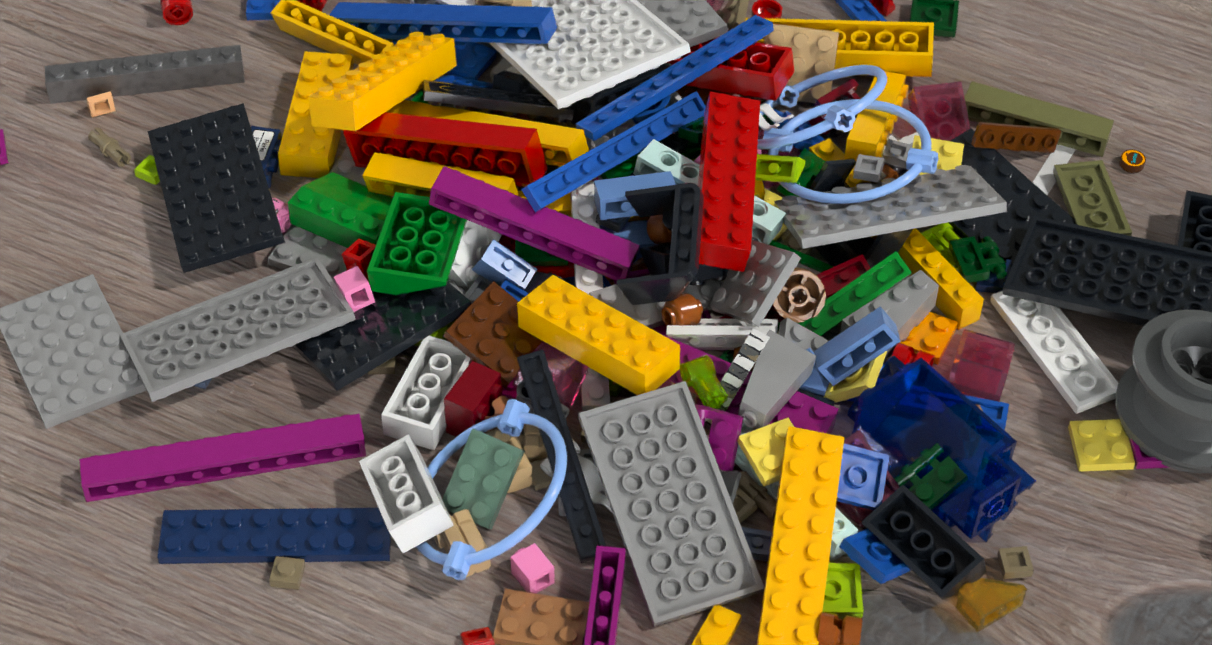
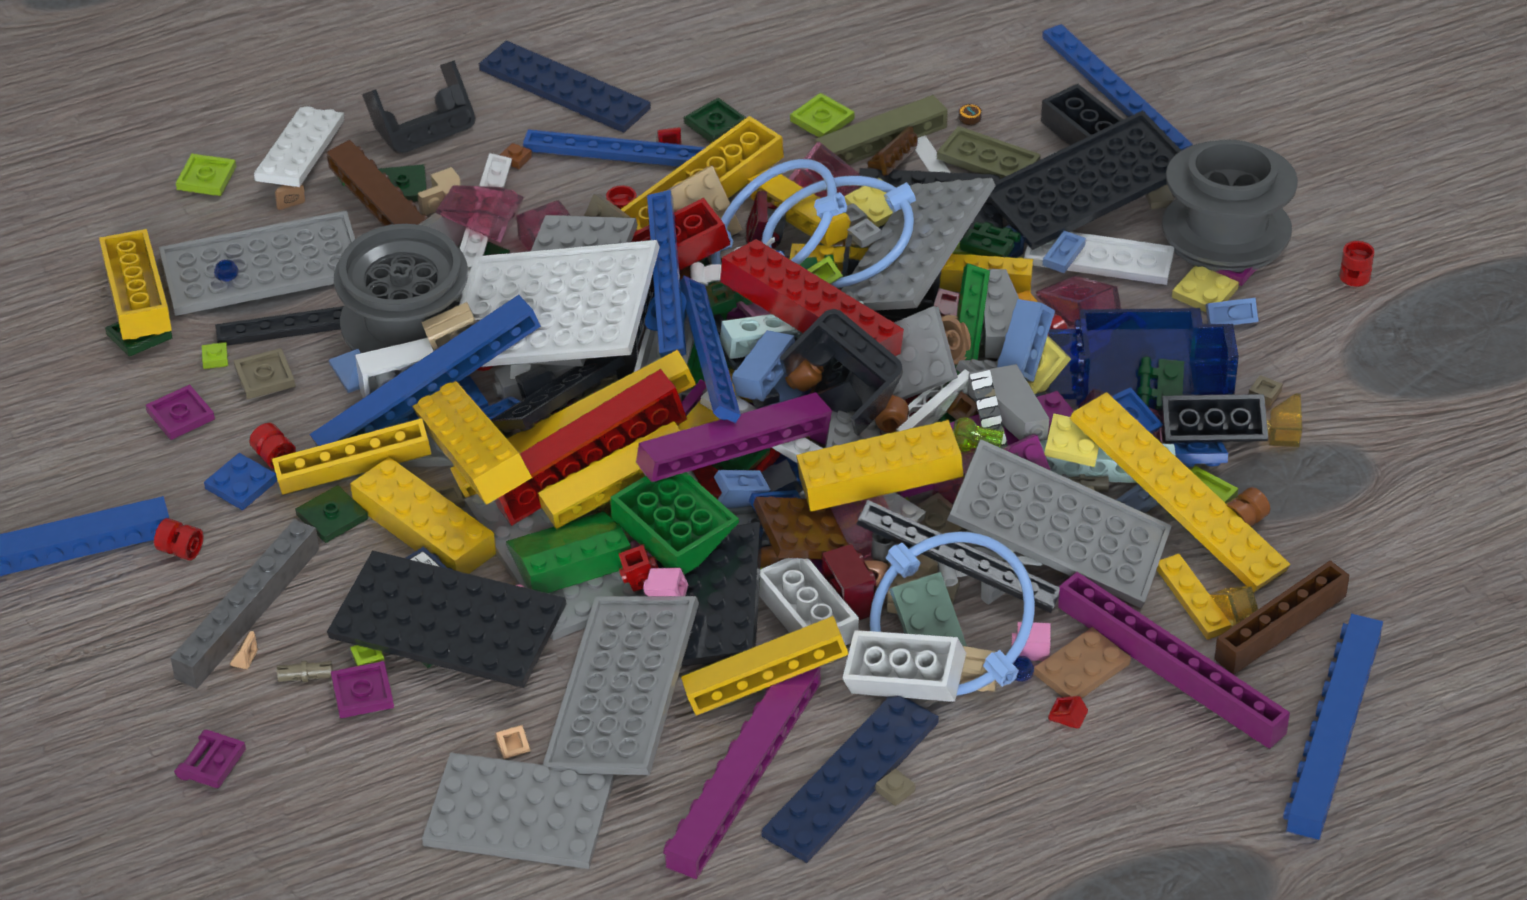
camera: 50 degrees left, 5 degrees down
none -> dark green plate [295,485,368,543]
none -> magenta plate [330,661,394,718]
none -> light nougat slope [495,725,530,759]
none -> yellow brick [681,616,849,716]
none -> lime plate [790,93,855,138]
none -> clear blue plate [1013,656,1034,681]
none -> medium blue plate [1043,231,1086,273]
none -> medium blue plate [1206,298,1259,328]

